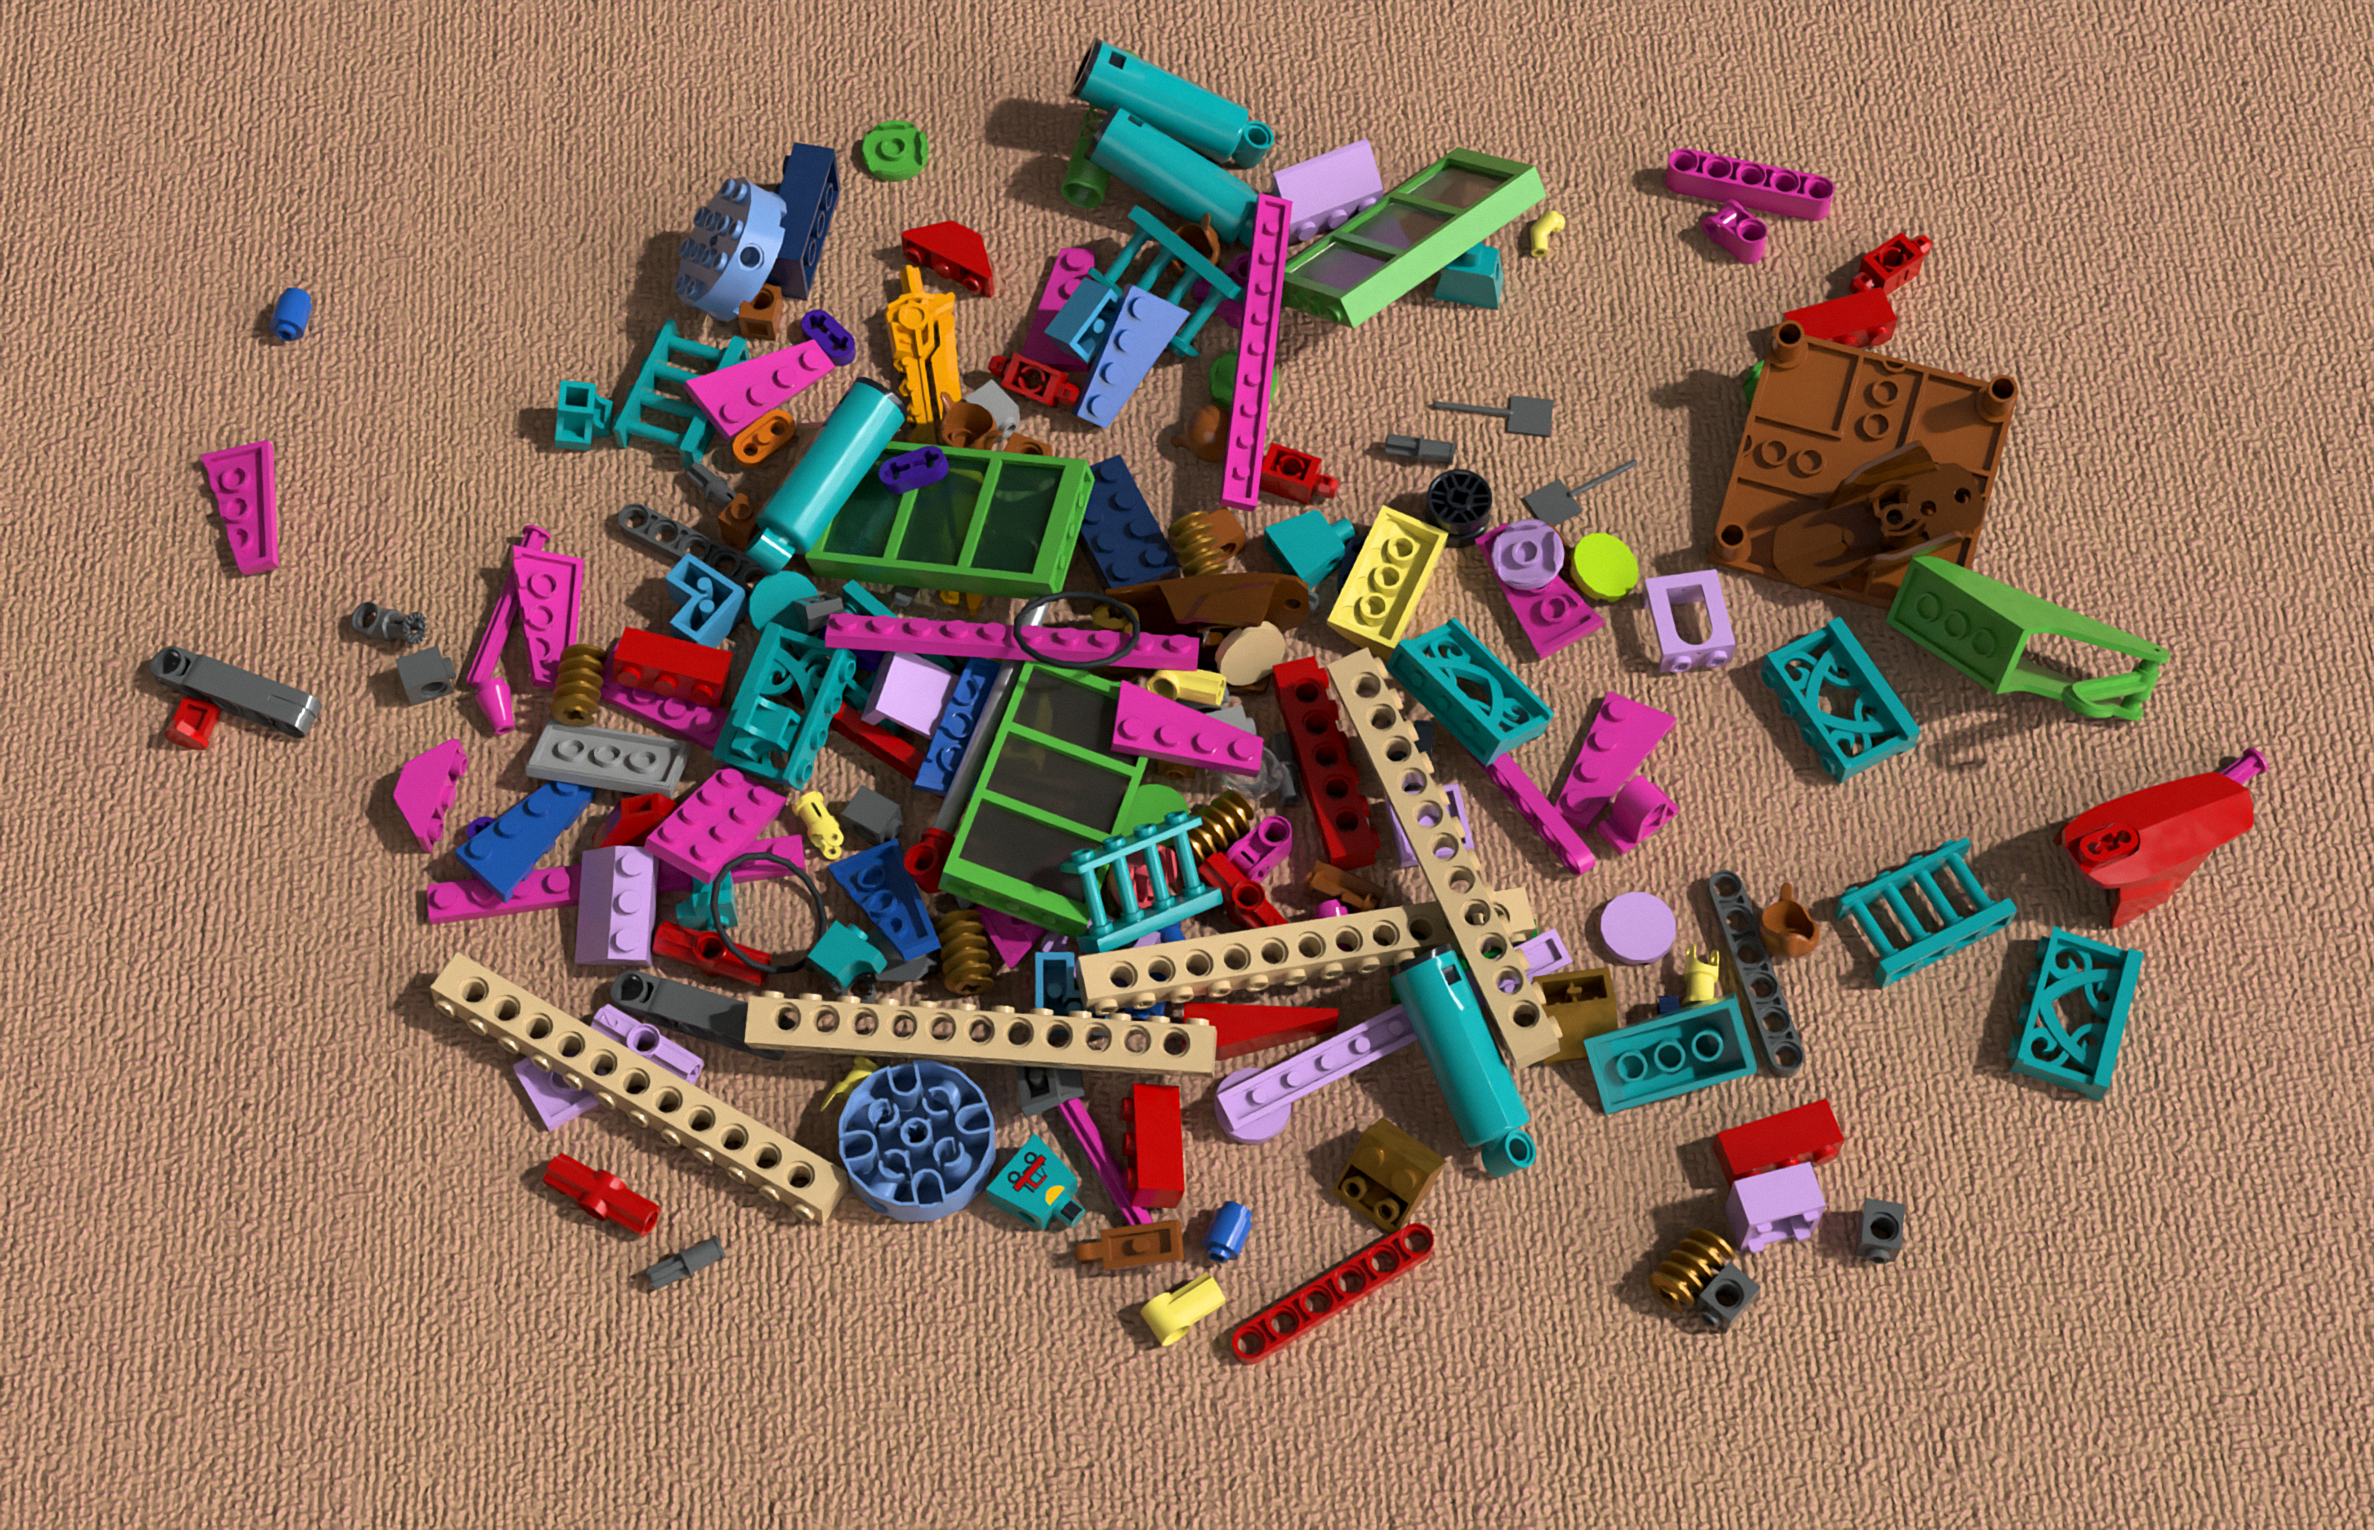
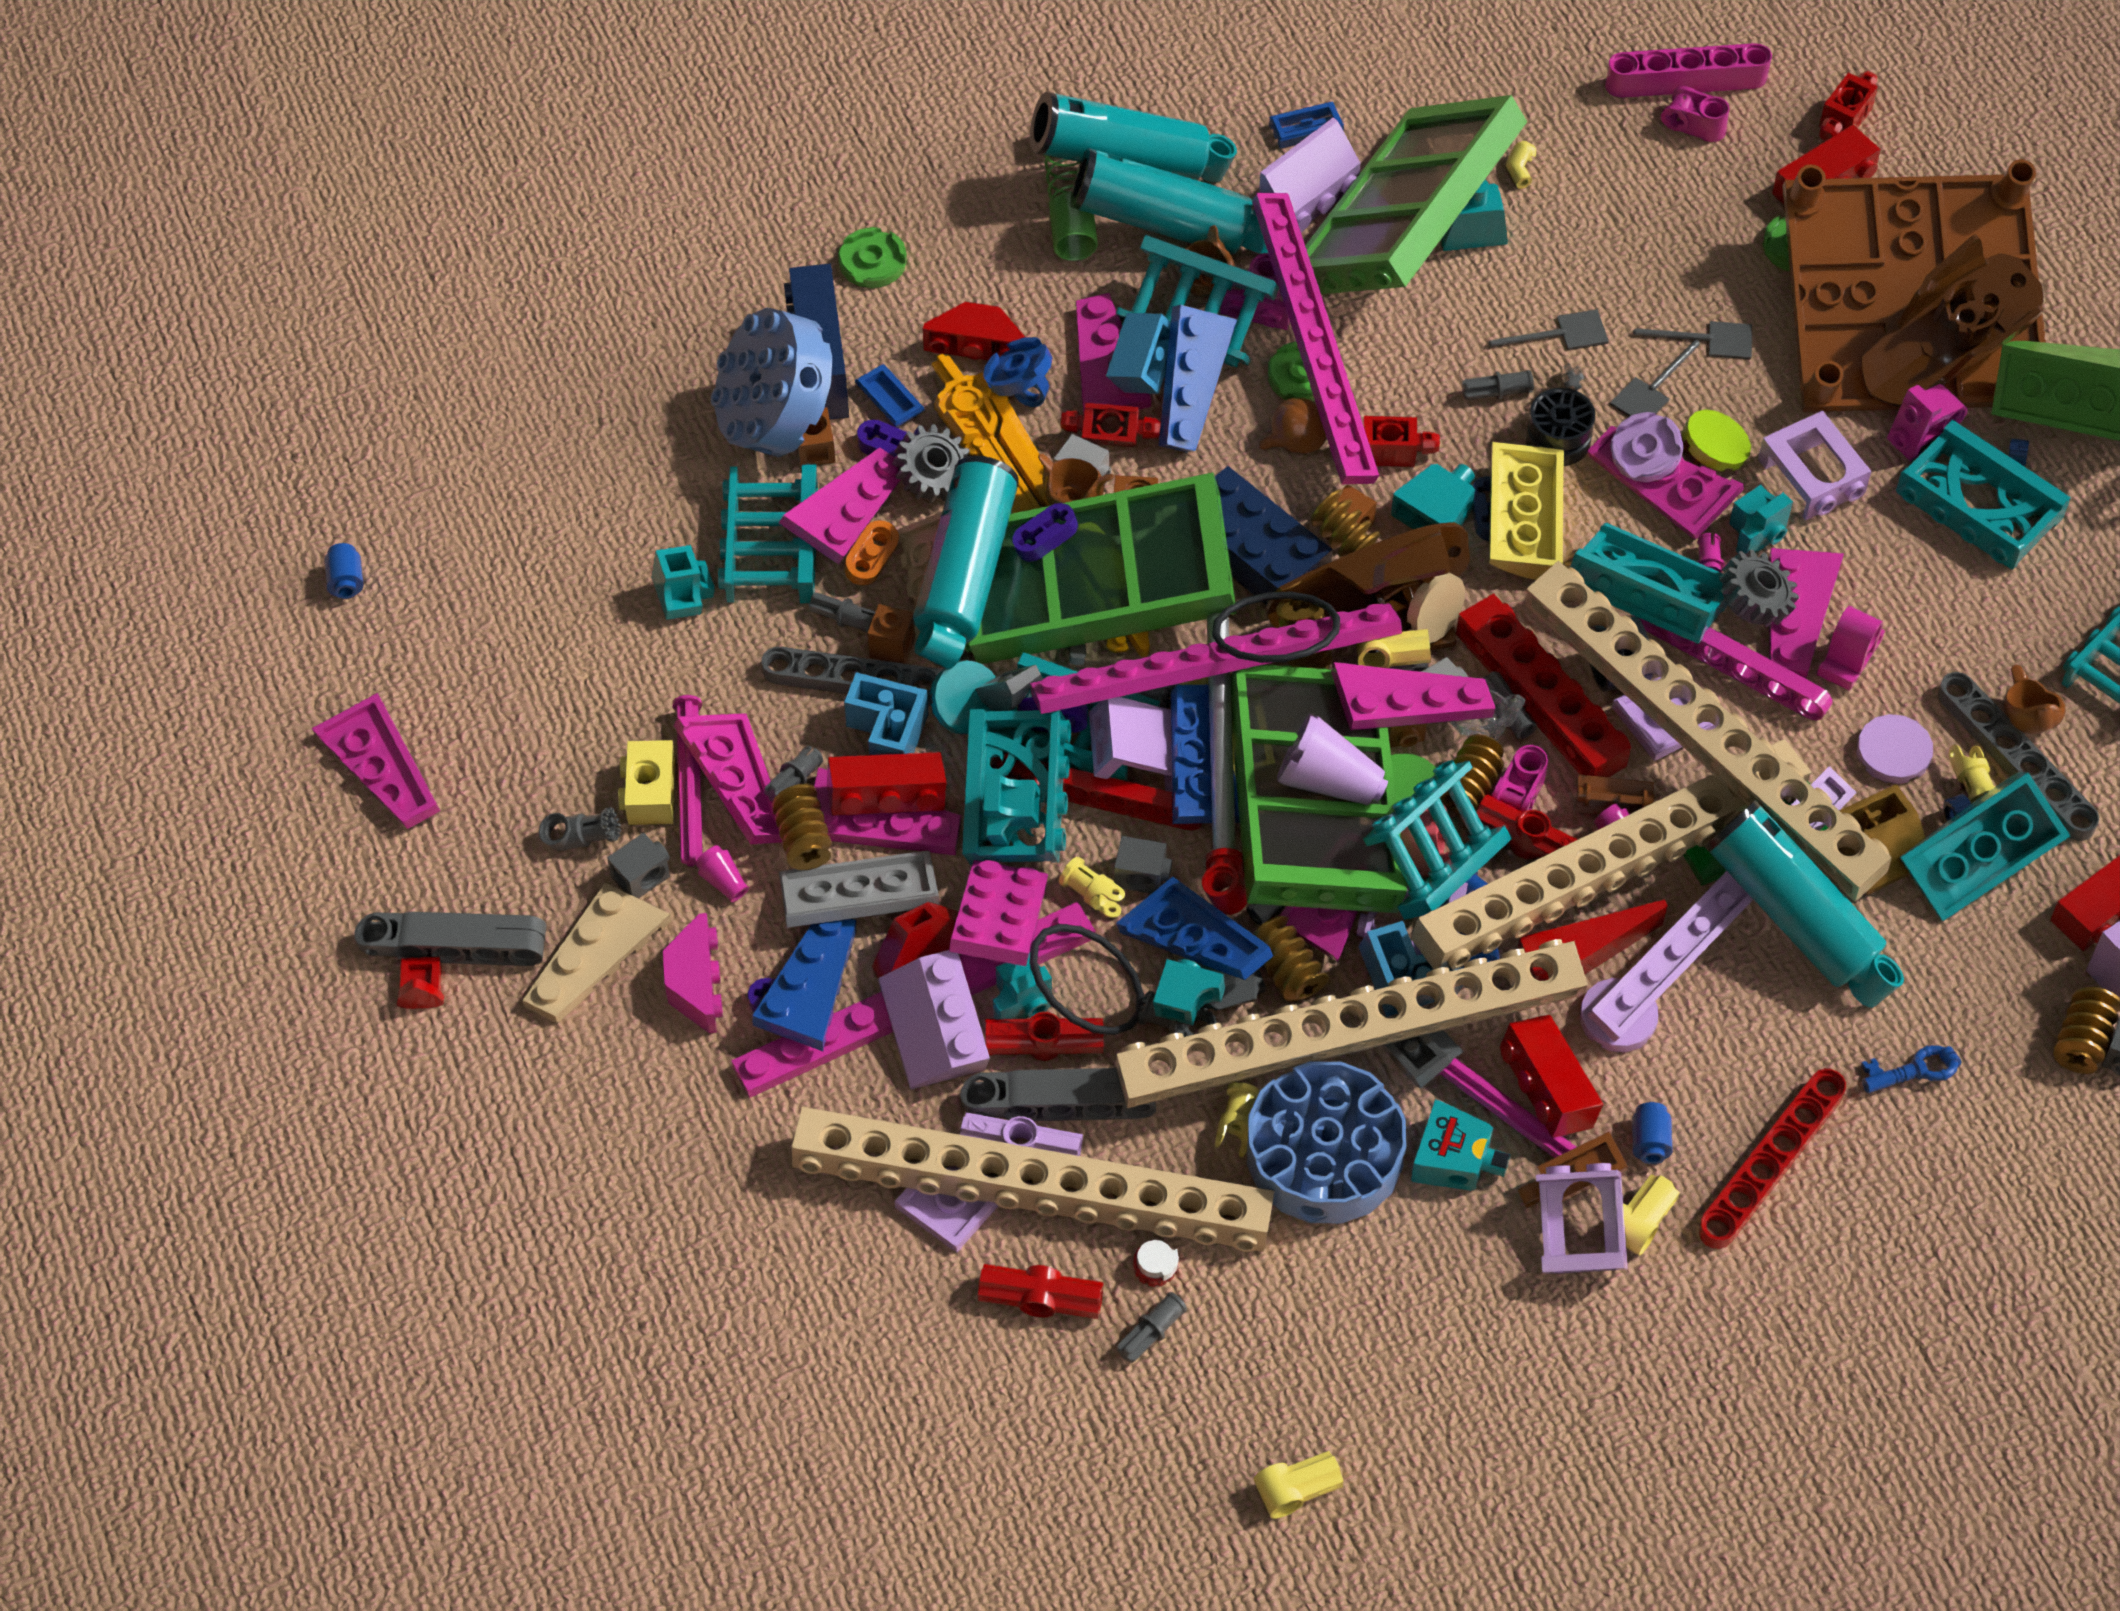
camera: 20 degrees left, 5 degrees down
pearl gold slope [1331,1117,1447,1234] -> none
none -> tan wing [523,883,672,1024]
none -> light yellow brick [618,740,676,825]
none -> dark grey axle [764,746,823,802]
none -> blue tile [855,363,925,428]
none -> dark grey gear [892,424,970,503]
none -> blue tile [983,337,1053,407]
none -> white piece [1133,1240,1179,1287]
none -> light yellow piece [1253,1451,1344,1519]
none -> blue tile [1269,101,1344,149]
none -> lavender cone [1277,713,1388,805]
none -> lavender panel [1536,1163,1628,1274]
none -> dark grey axle [1561,363,1584,391]
none -> dark grey piece [1633,321,1752,359]
none -> dark pink pin [1697,533,1725,573]
none -> dark grey gear [1719,550,1799,627]
none -> teal brick [1729,484,1793,555]
none -> blue piece [1861,1045,1962,1093]
none -> dark pink pin [1887,384,1968,461]
none -> dark blue axle [2008,438,2029,467]

